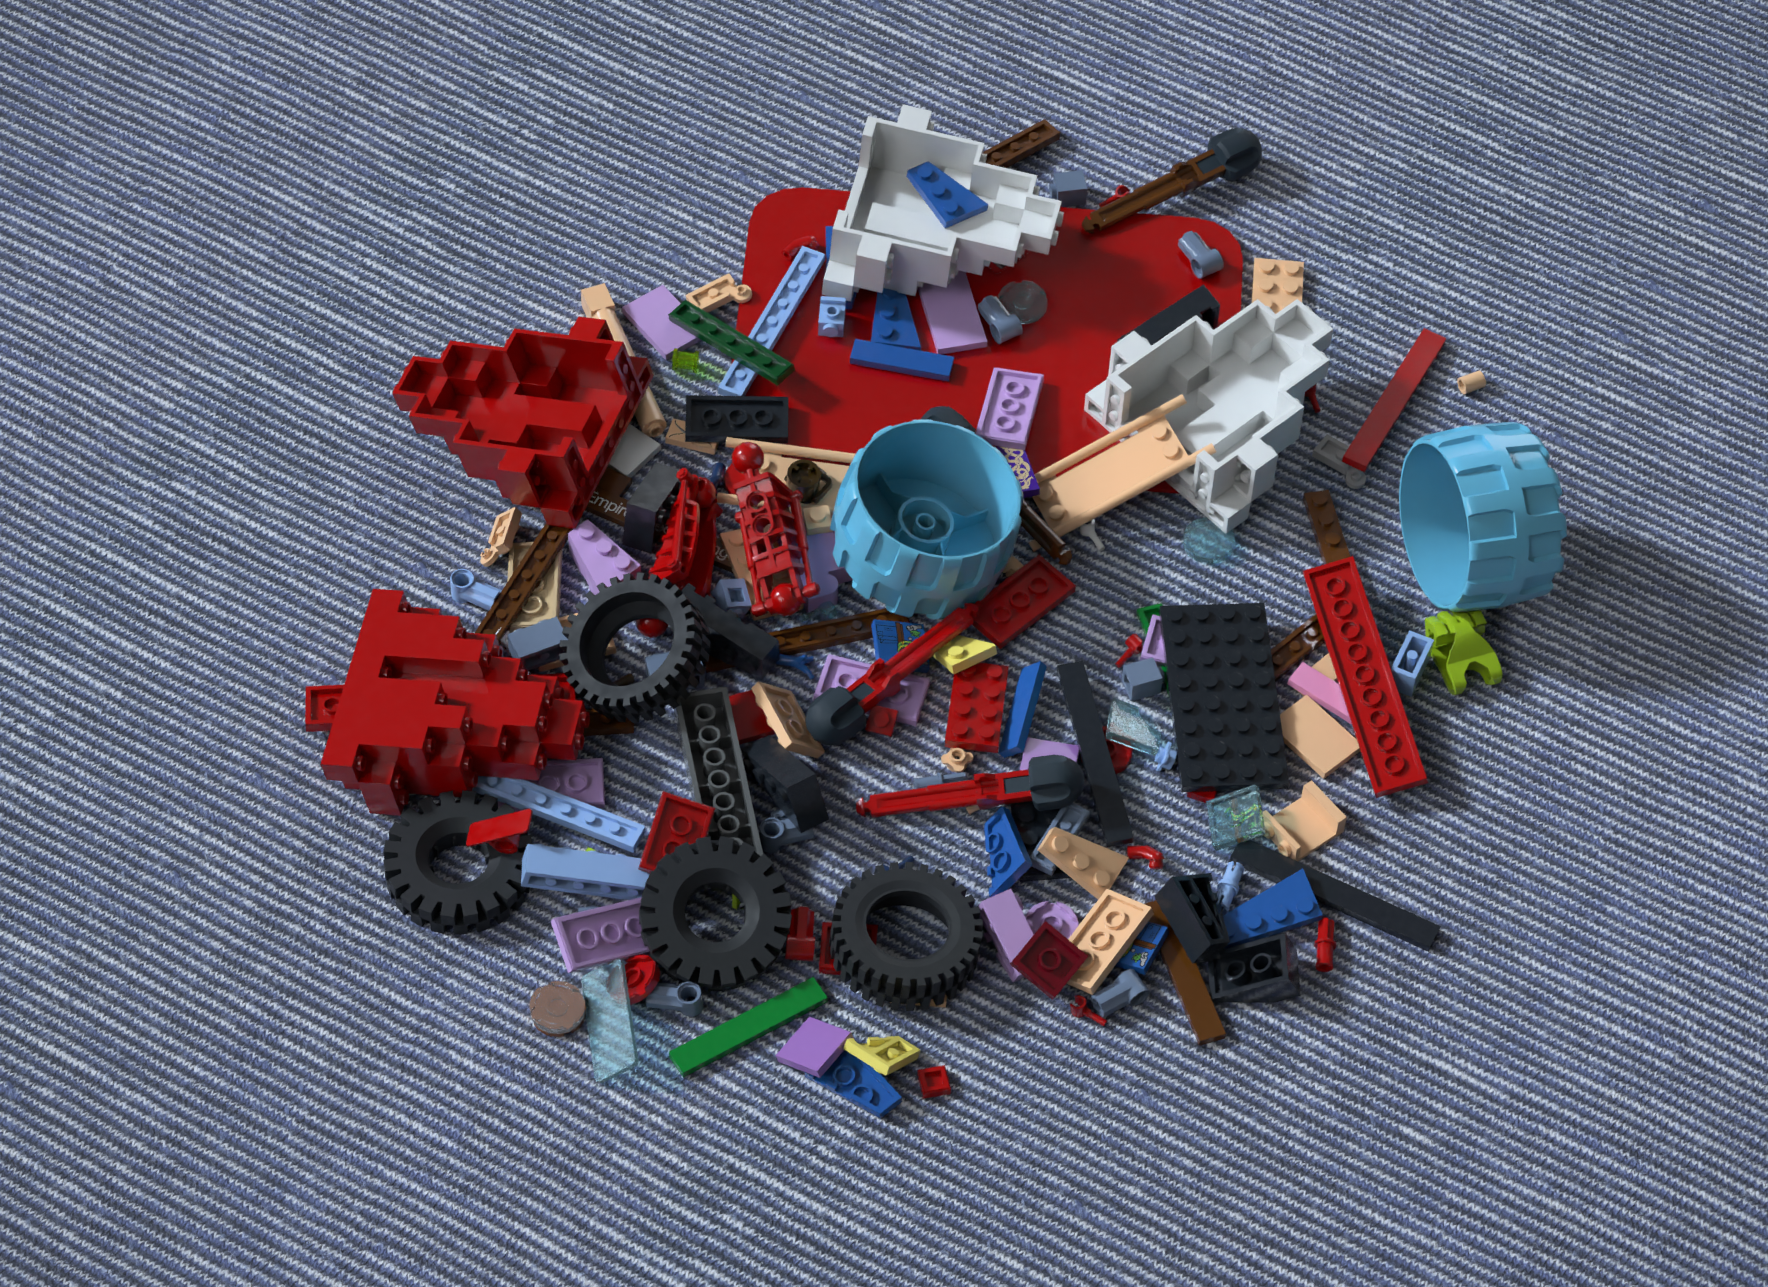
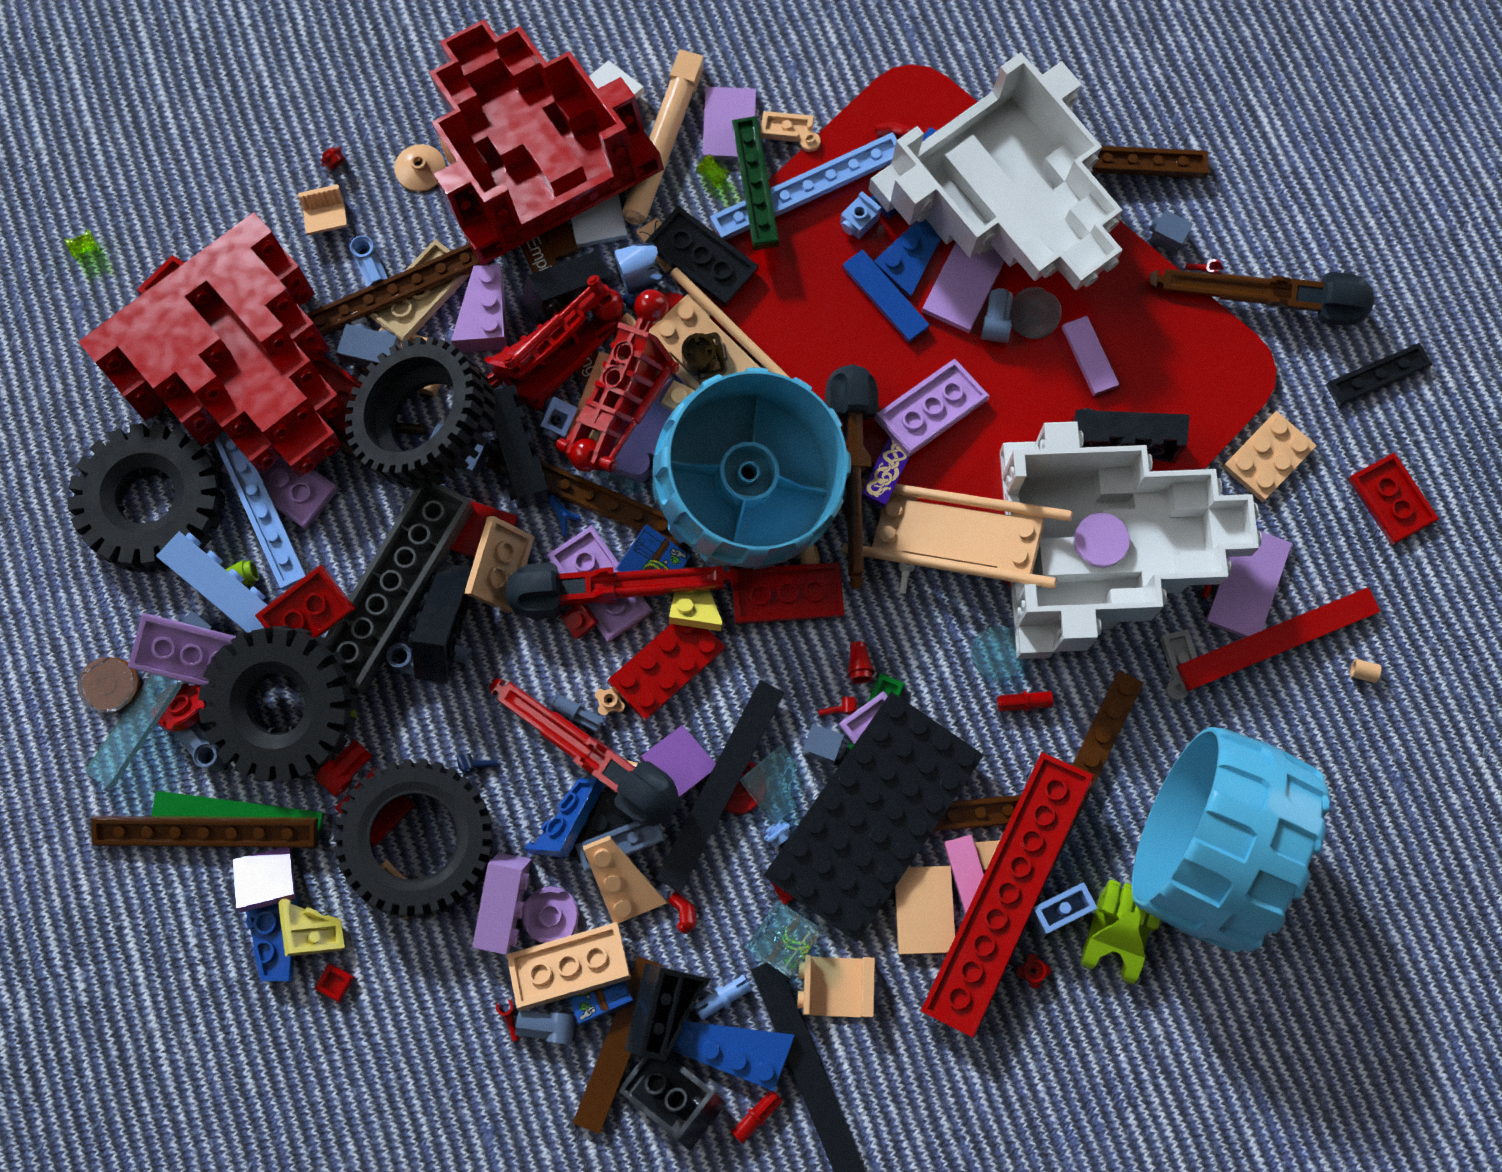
camera: 40 degrees right, 20 degrees up
red piece [466,809,533,854] -> none
light nougat hinge [480,507,522,567] -> none
blue wing [906,161,988,228] -> none
blue tile [998,661,1047,758] -> none
dark red plate [1010,921,1089,1000] -> none
sand blue piece [1178,231,1224,279] -> none
none -> clear neon green bush [64,228,100,260]
none -> reddish brown tile [91,816,319,848]
none -> light nougat piece [298,184,348,236]
none -> red plate [320,146,346,170]
none -> light nougat dish [395,144,446,192]
none -> light blue piece [614,243,665,293]
none -> red cone [847,641,875,684]
none -> red axle [997,690,1053,713]
none -> red plate [1016,954,1051,989]
none -> lavender tile [1062,316,1119,397]
none -> lavender tile [1073,512,1130,568]
none -> lavender tile [1205,531,1292,638]
none -> black tile [1326,342,1433,407]
none -> red tile [1348,452,1439,546]

